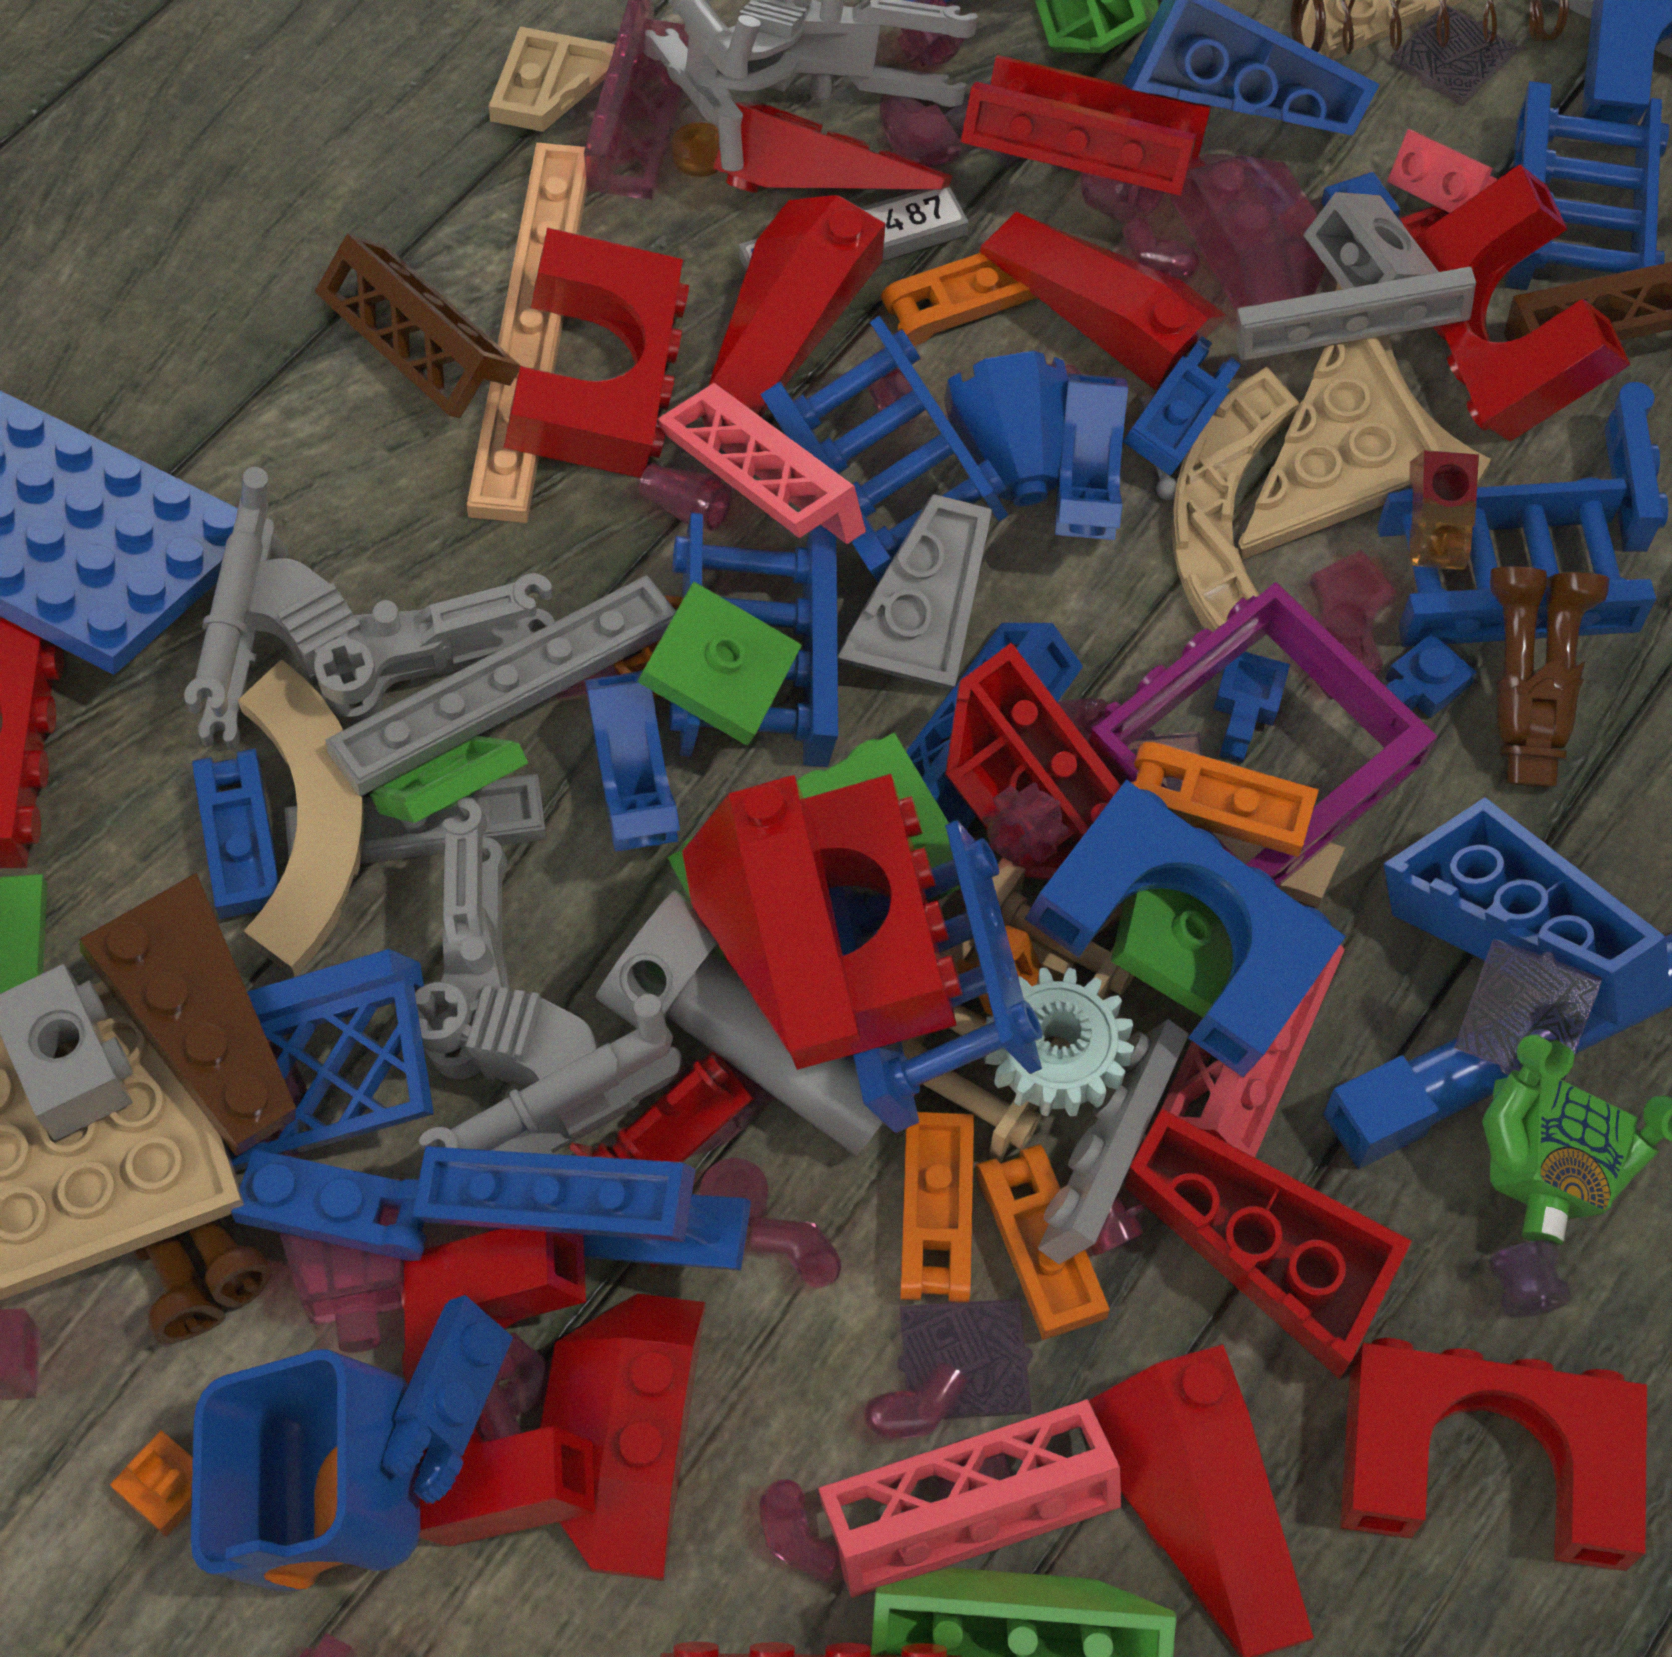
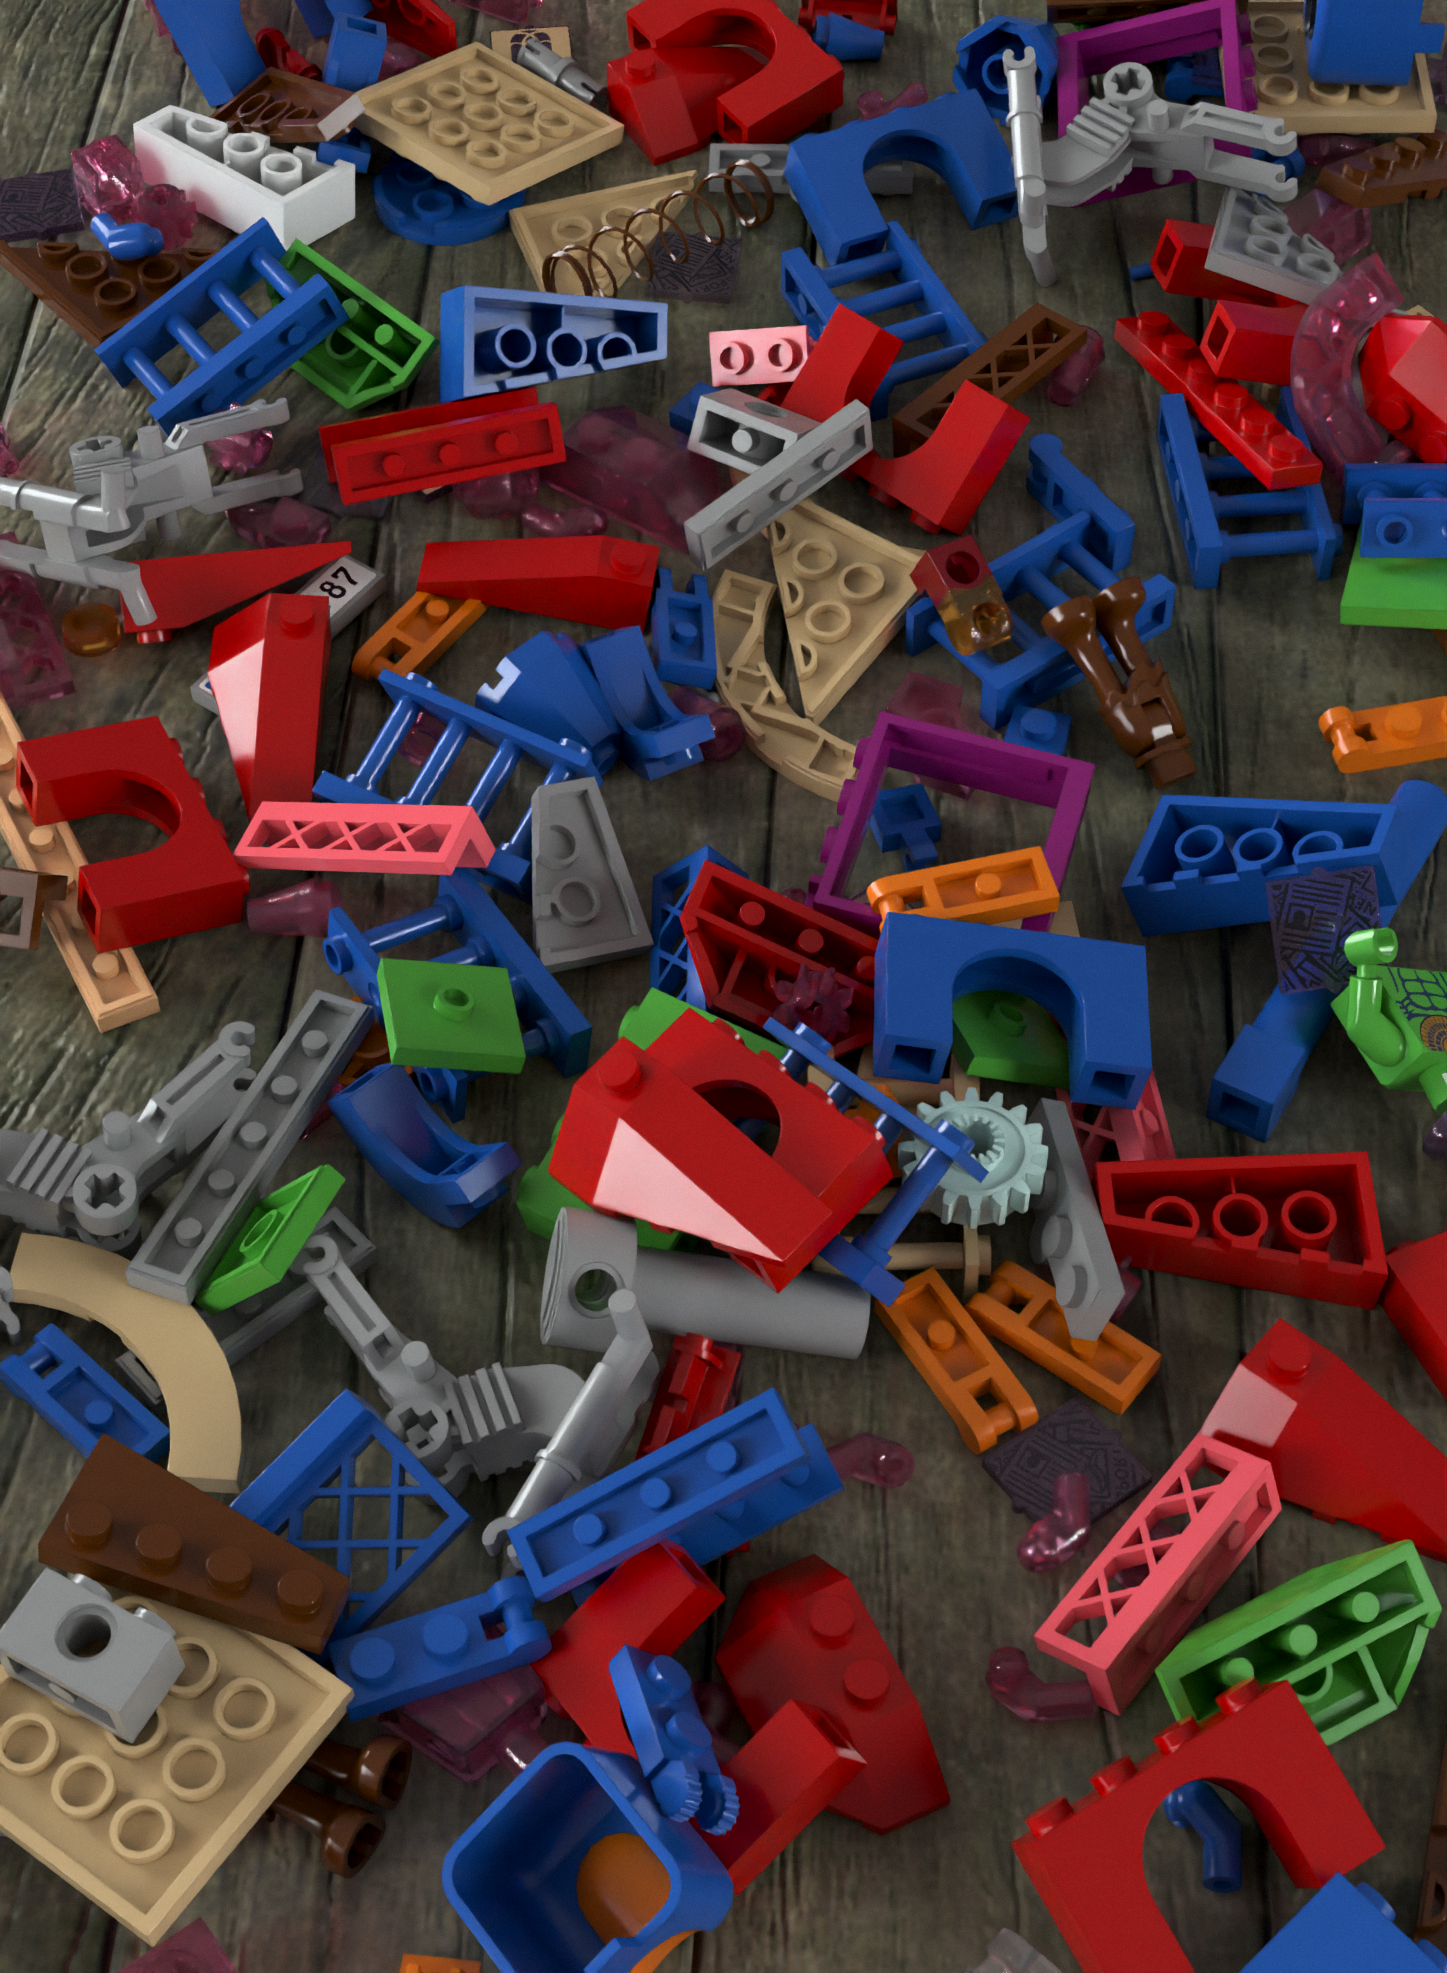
camera: 30 degrees left, 10 degrees down
none -> clear pink cone [668,687,746,762]

